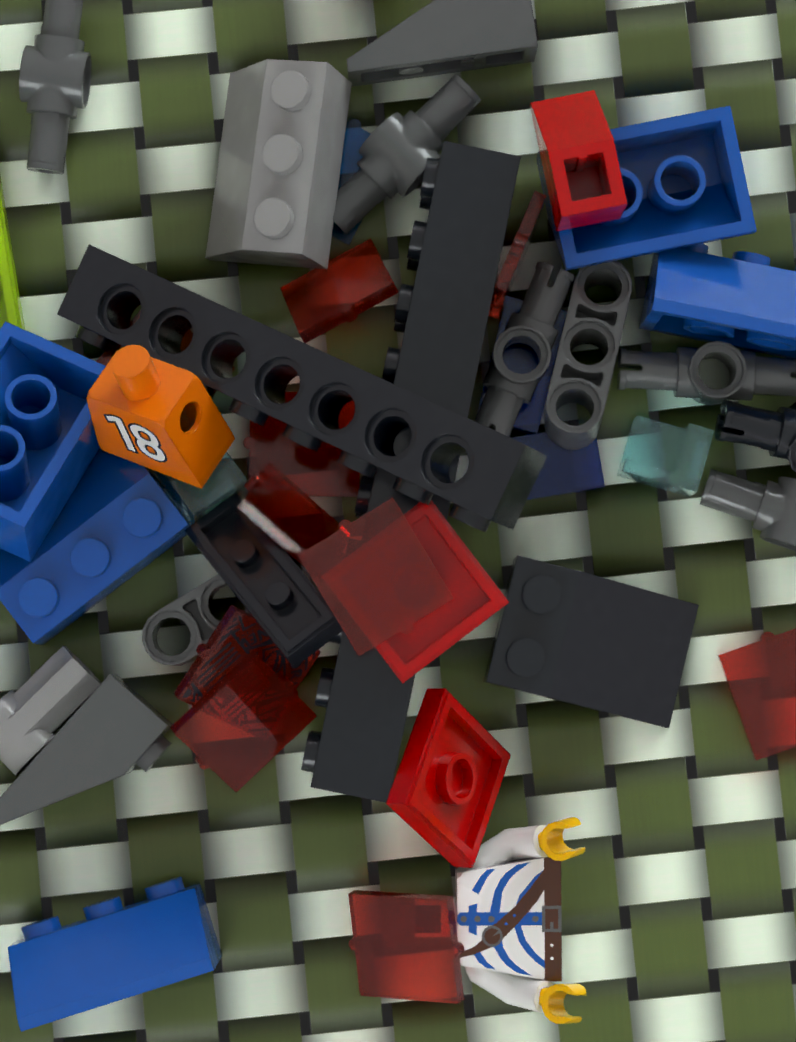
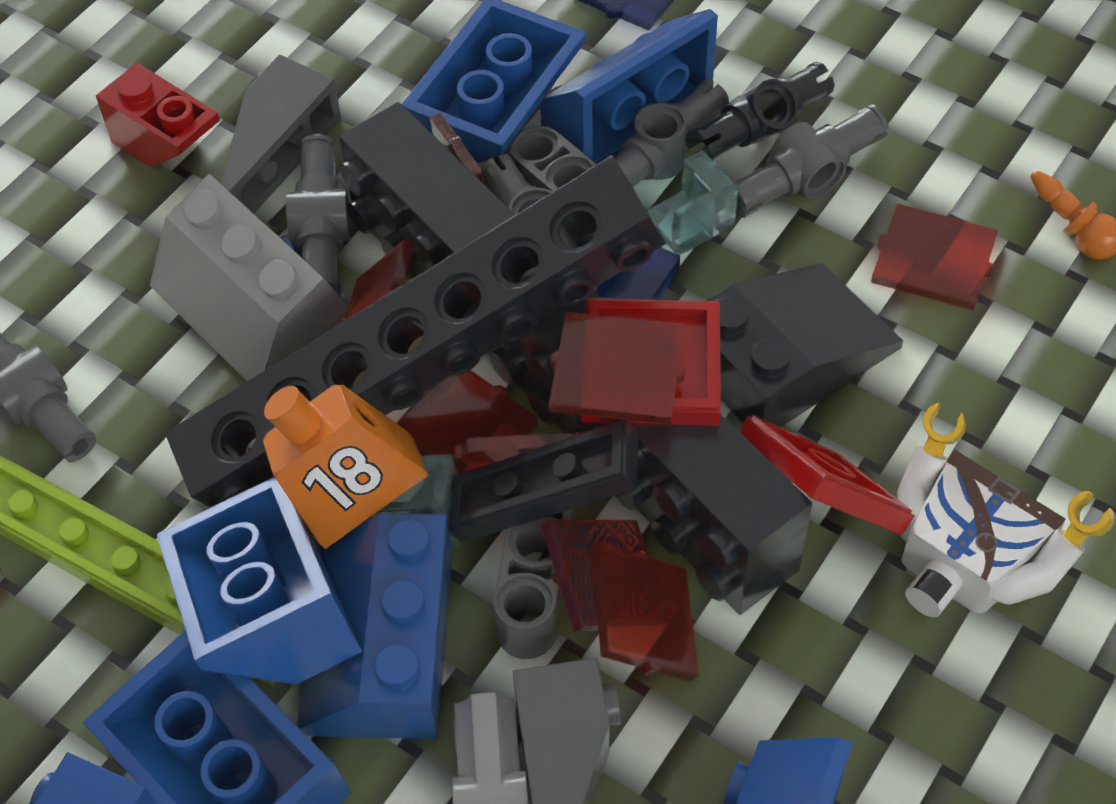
camera: 45 degrees left, 30 degrees down
clear red piece [348,890,464,1004] -> none
red slope [530,90,627,232] -> none

